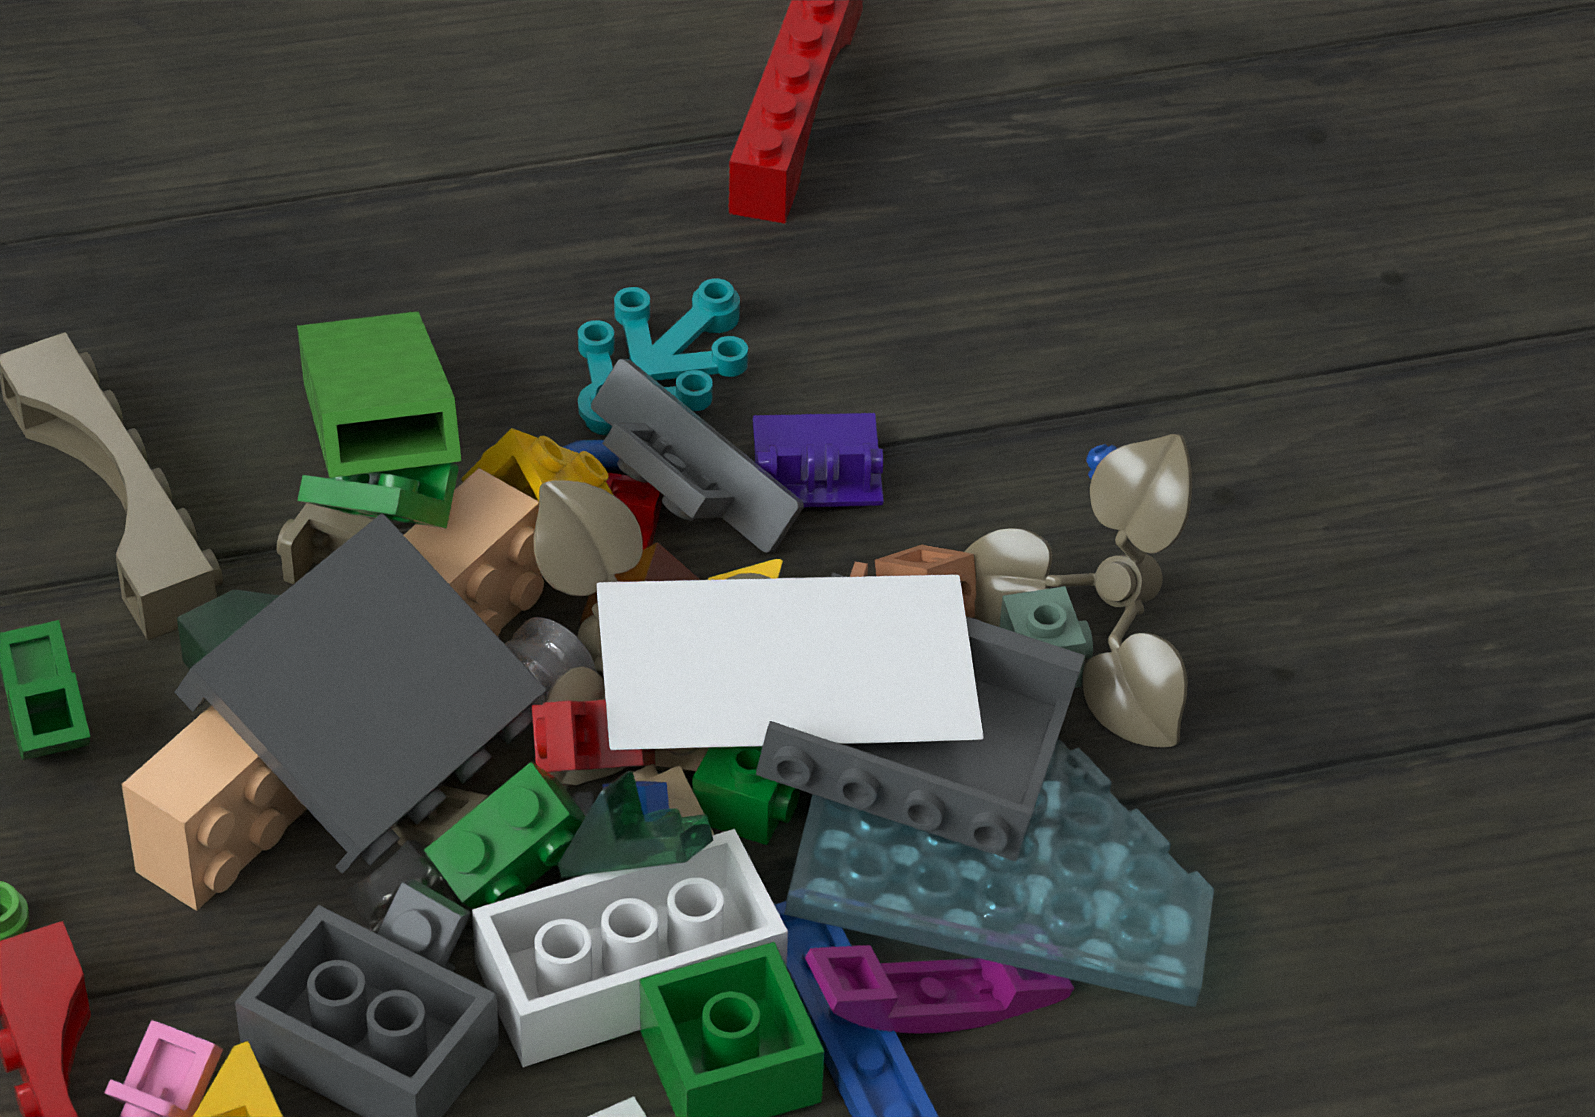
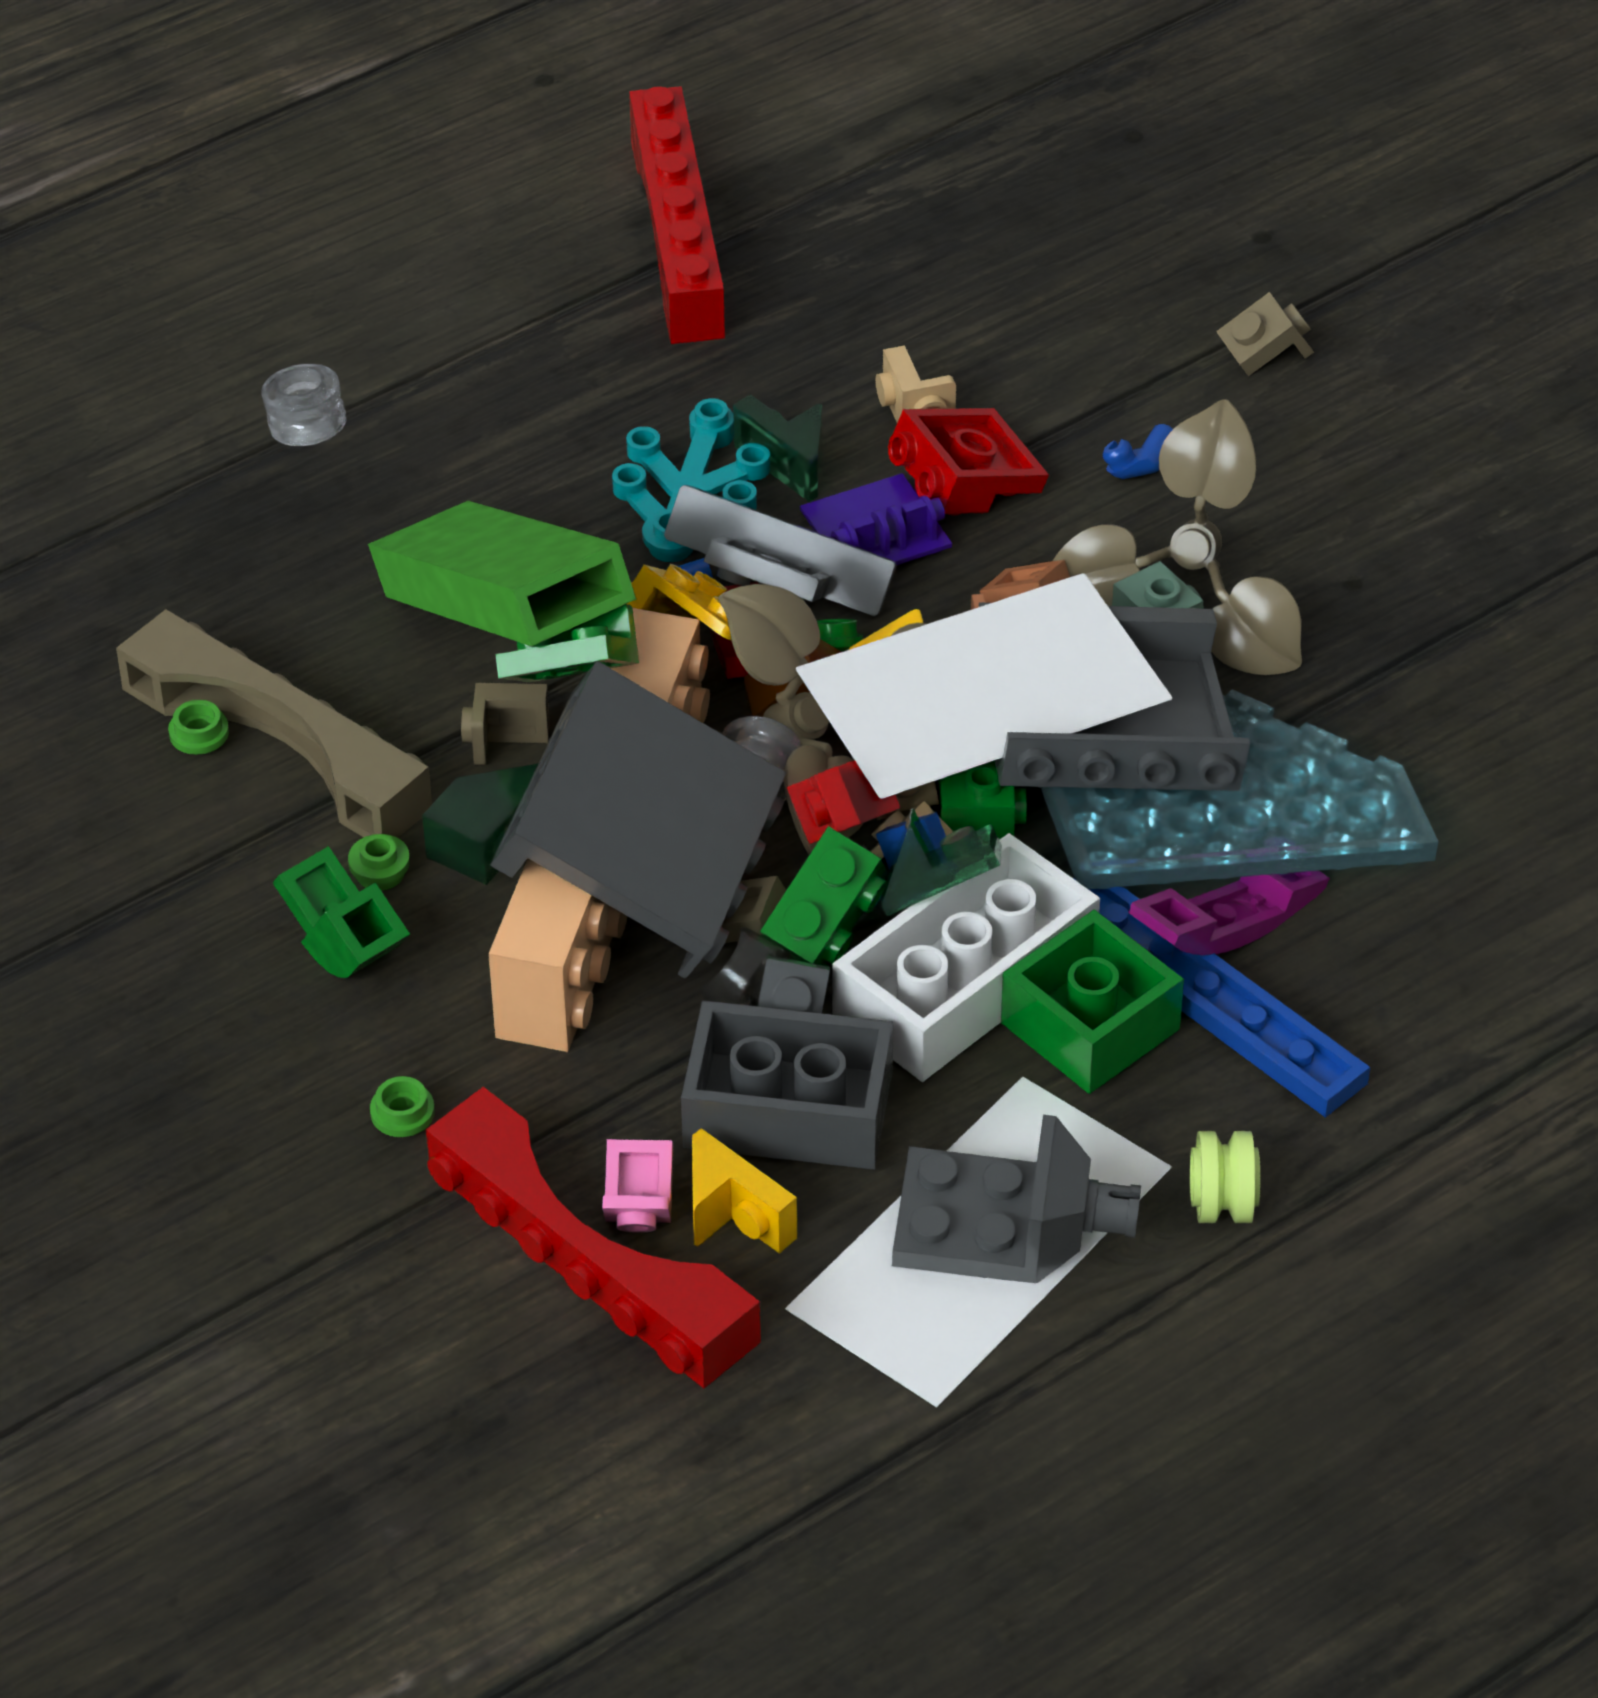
camera: 20 degrees left, 0 degrees up
none -> bright green plate [168,700,229,755]
none -> clear wheel [261,364,347,446]
none -> bright green plate [348,834,410,891]
none -> clear green slope [733,394,822,502]
none -> green plate [816,619,863,652]
none -> tan bracket [876,345,956,423]
none -> red plate [888,408,1049,515]
none -> dark tan bracket [1216,292,1314,376]

